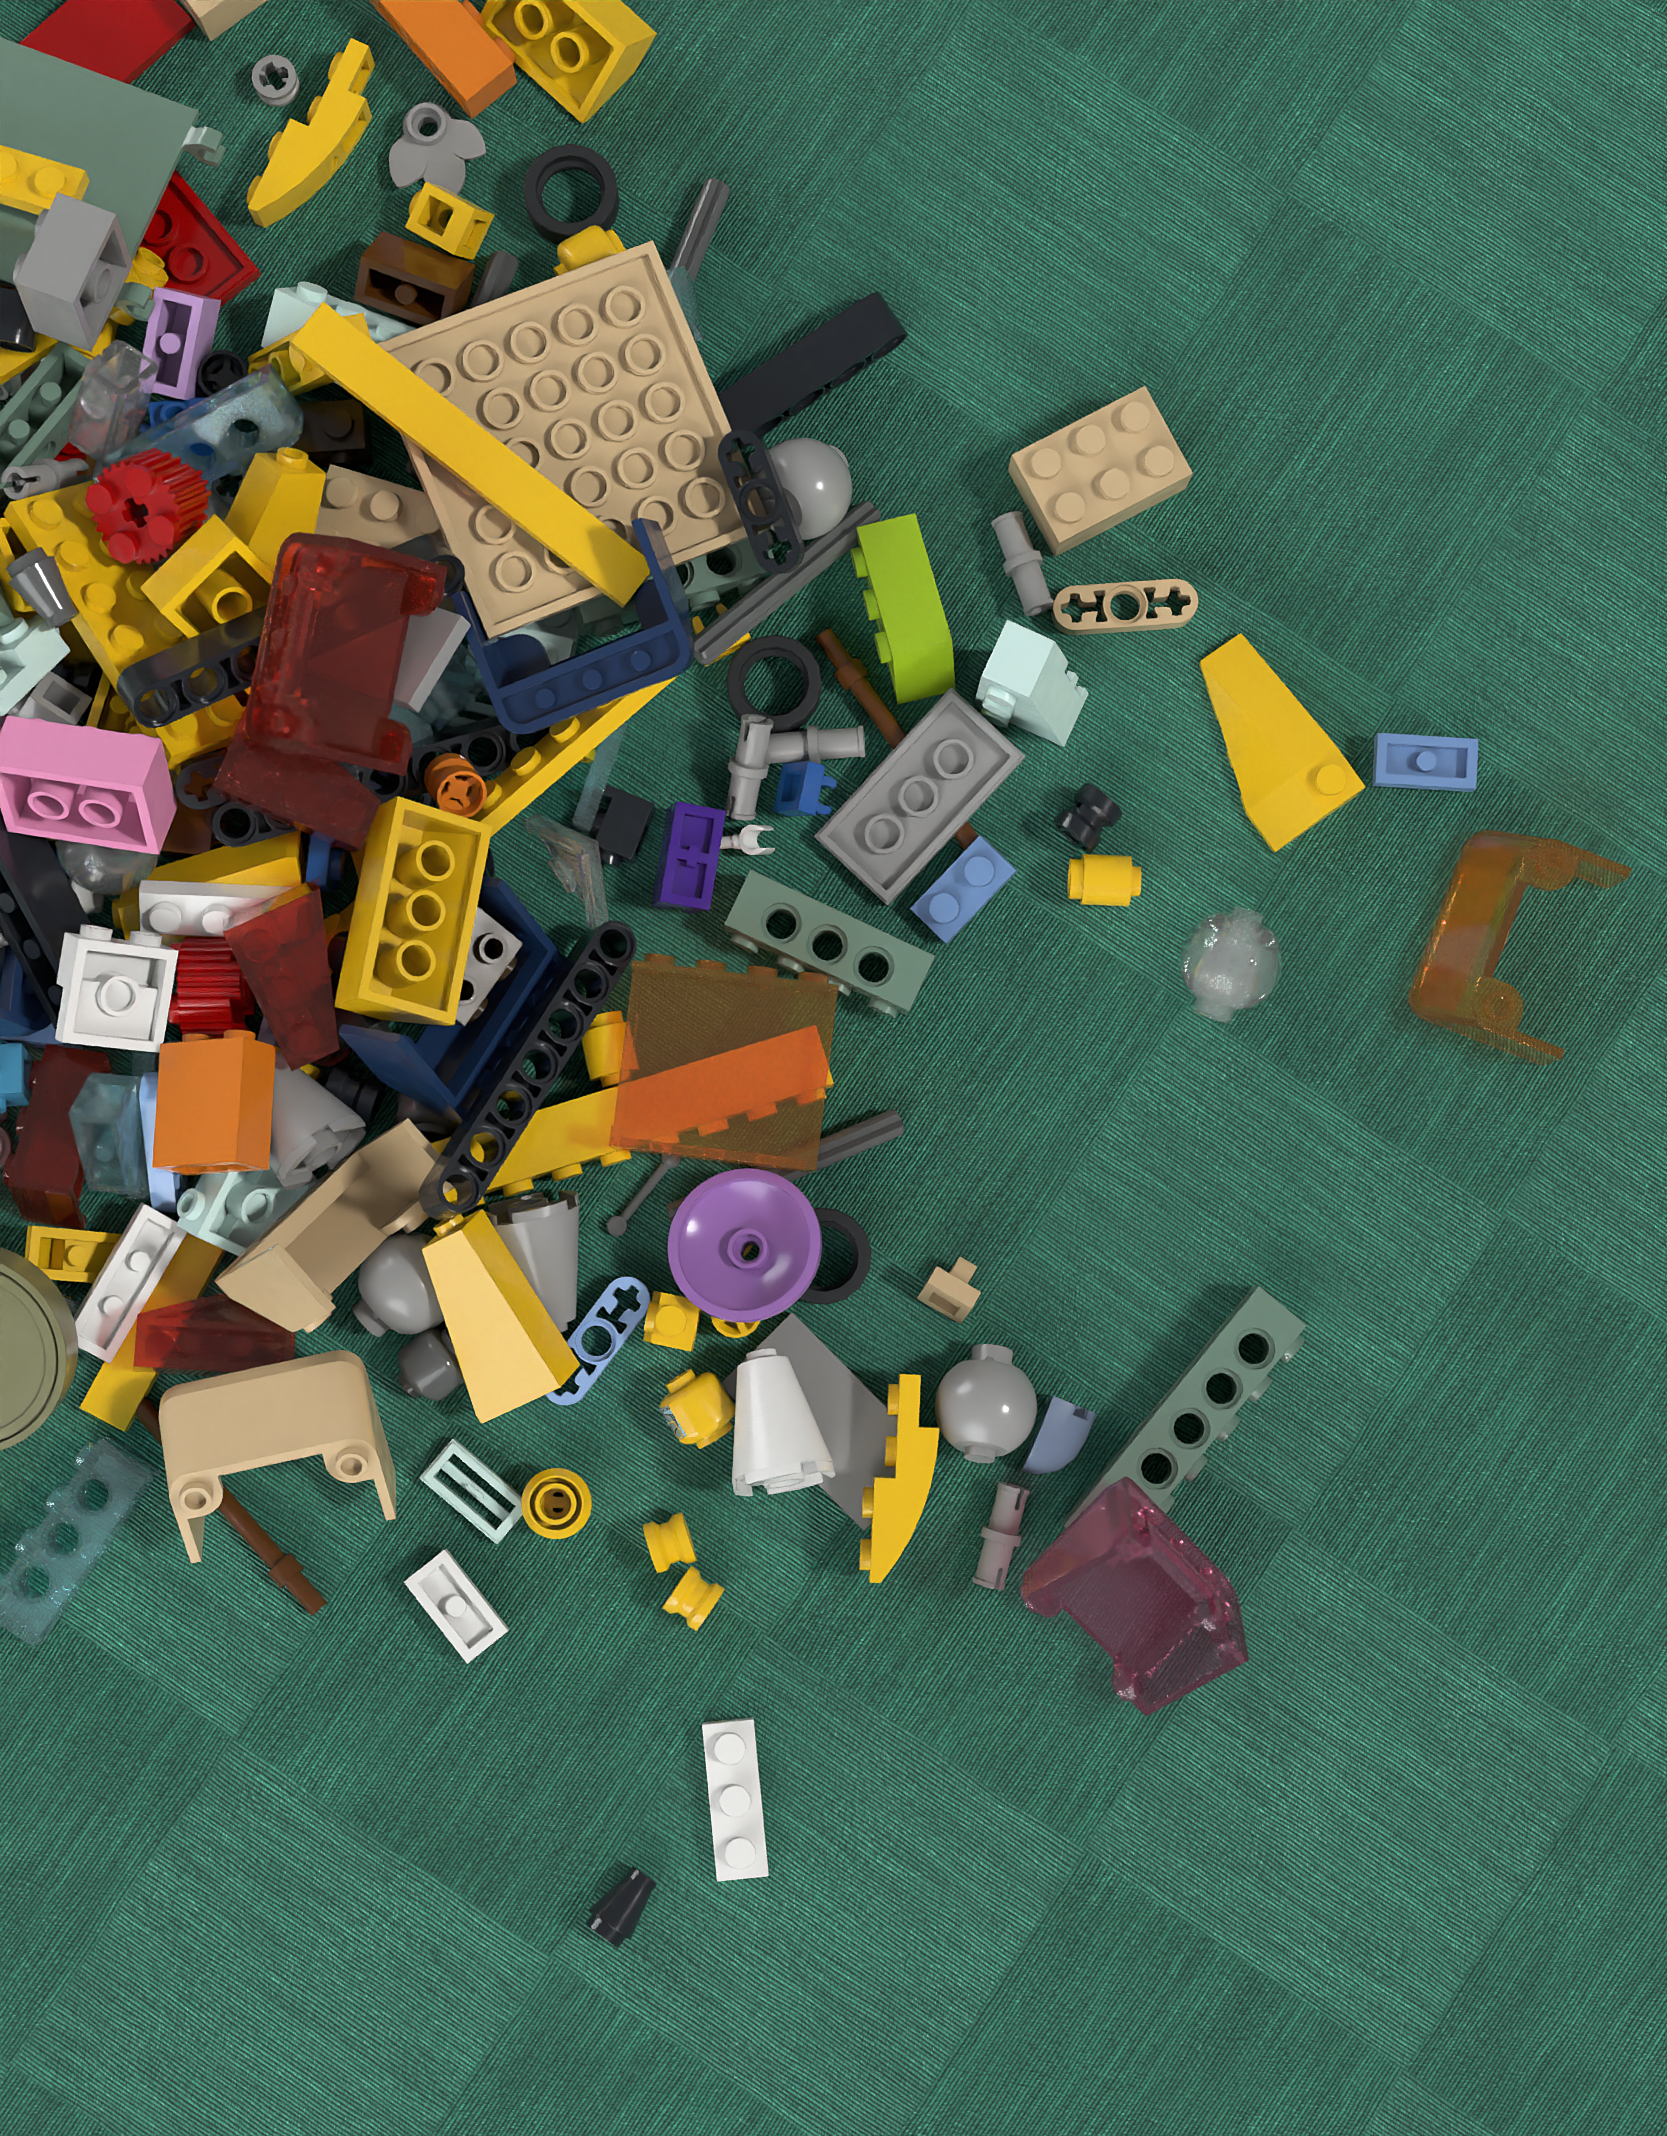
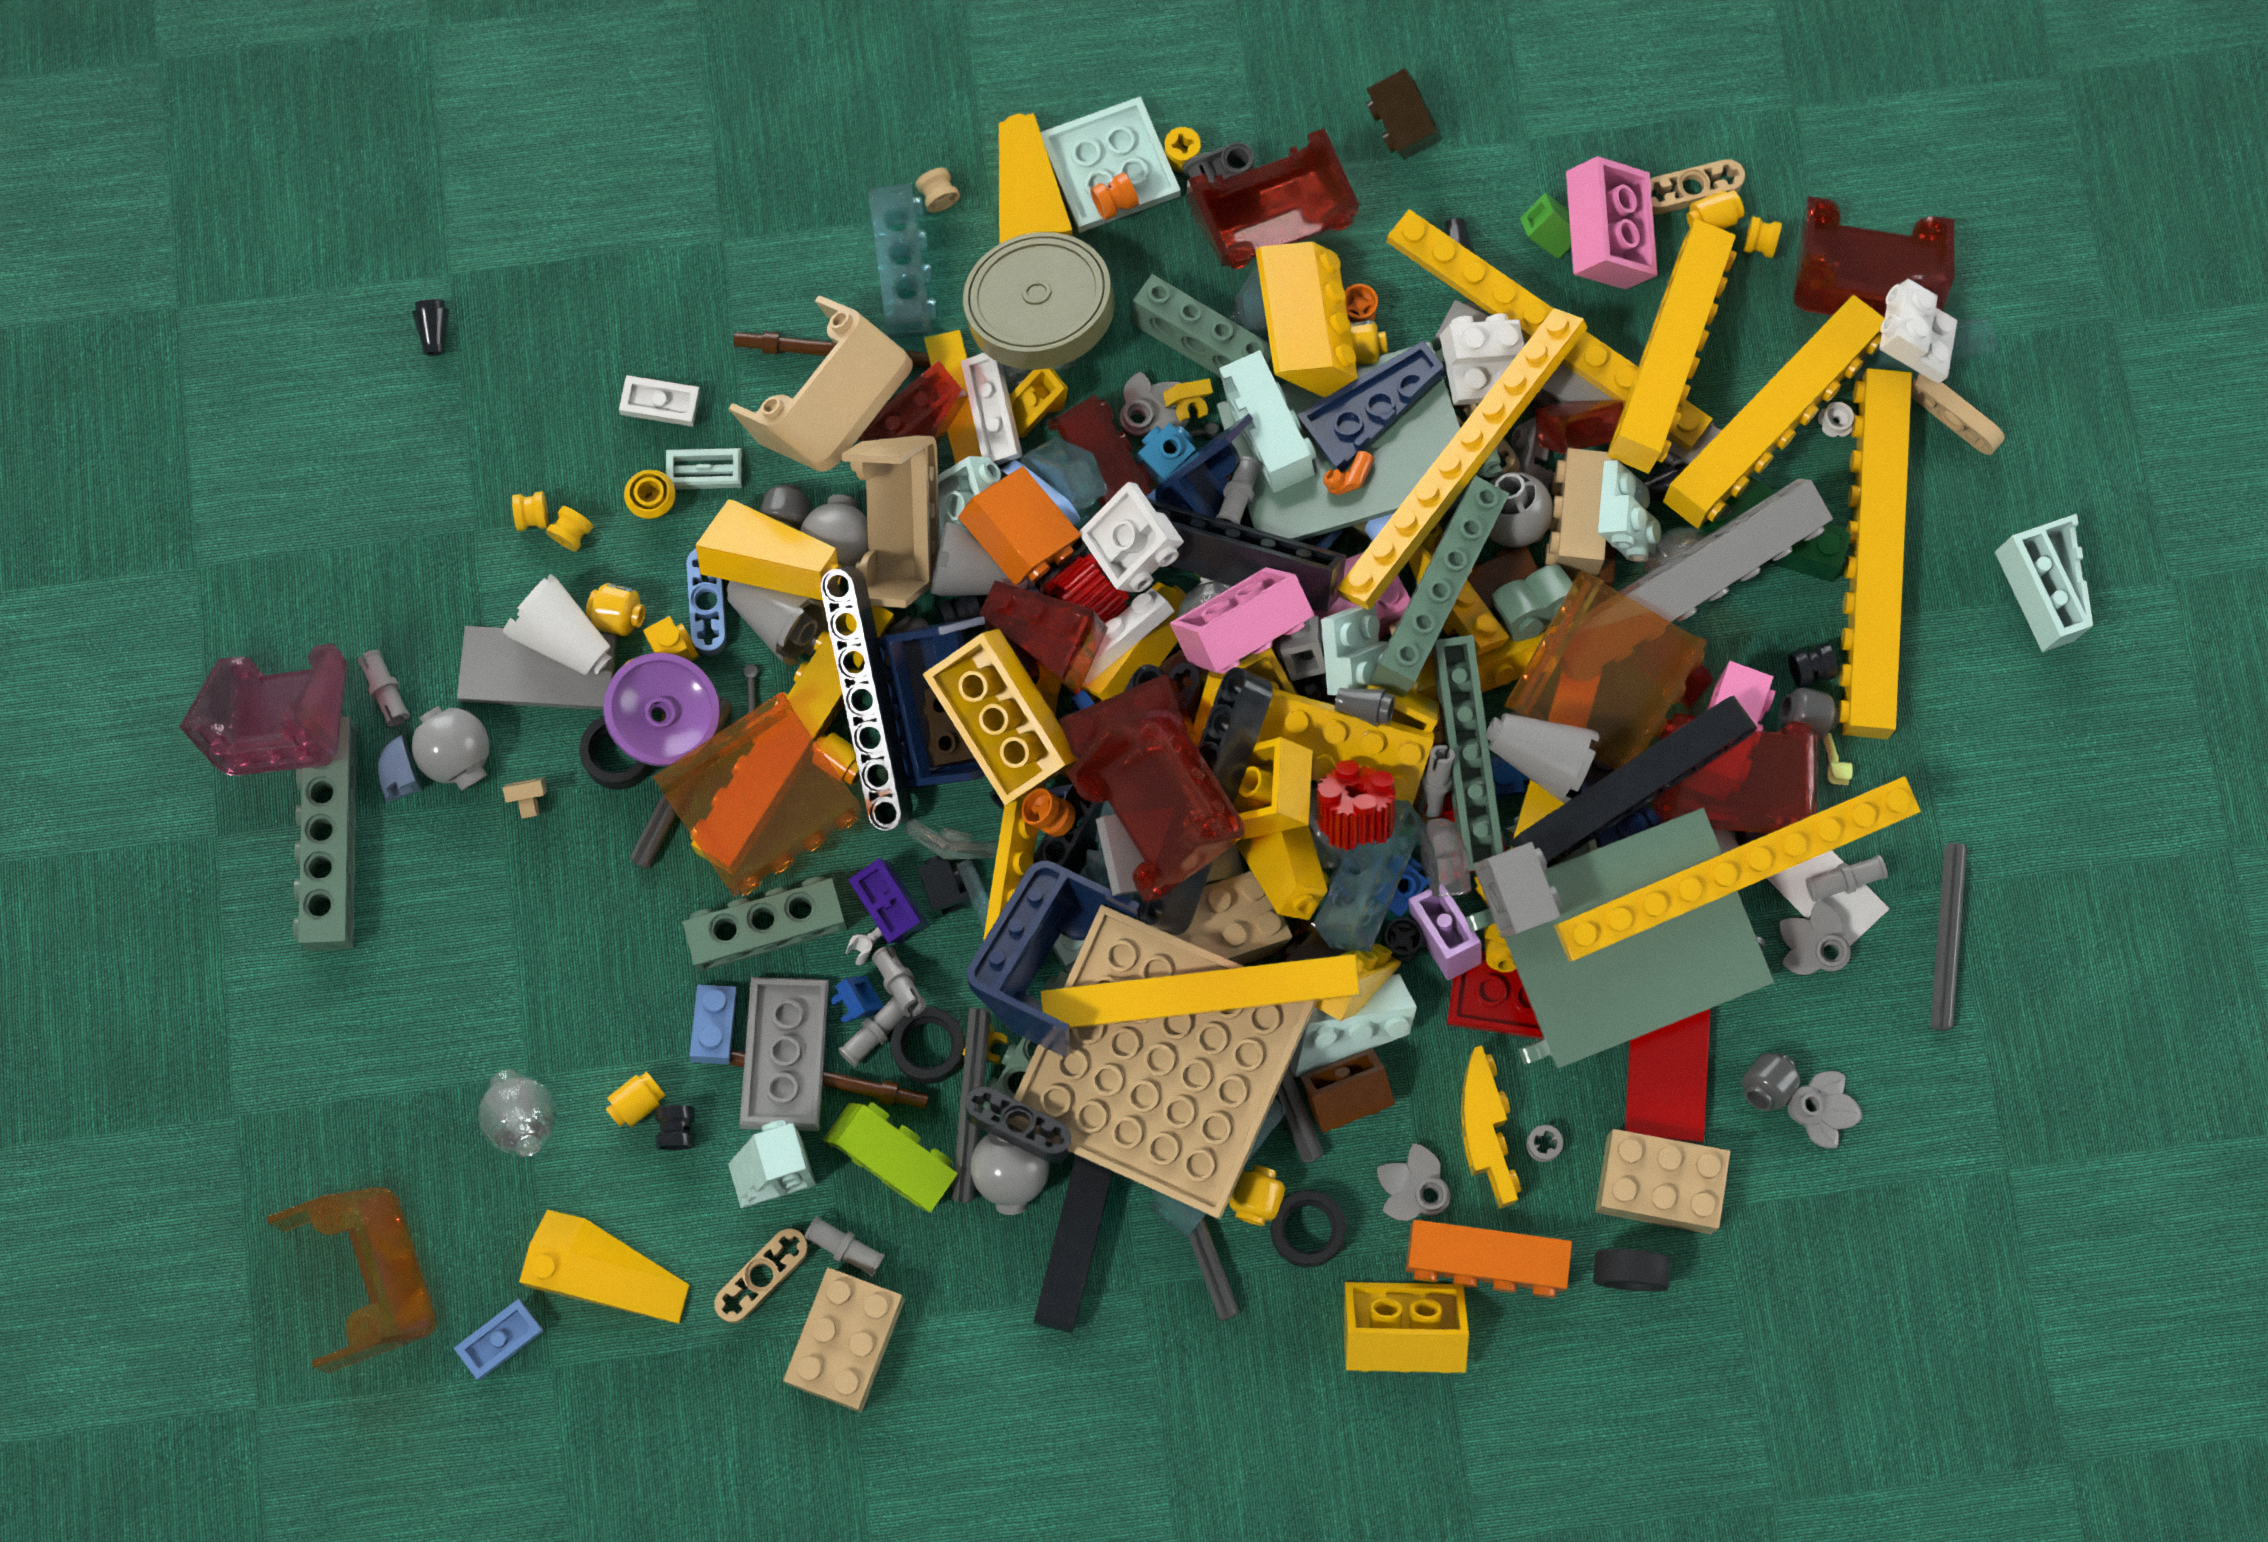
camera: 145 degrees right, 10 degrees down
yellow brick [405,181,495,260] -> none
white plate [702,1717,769,1882] -> none
yellow slope [859,1374,939,1583] -> none

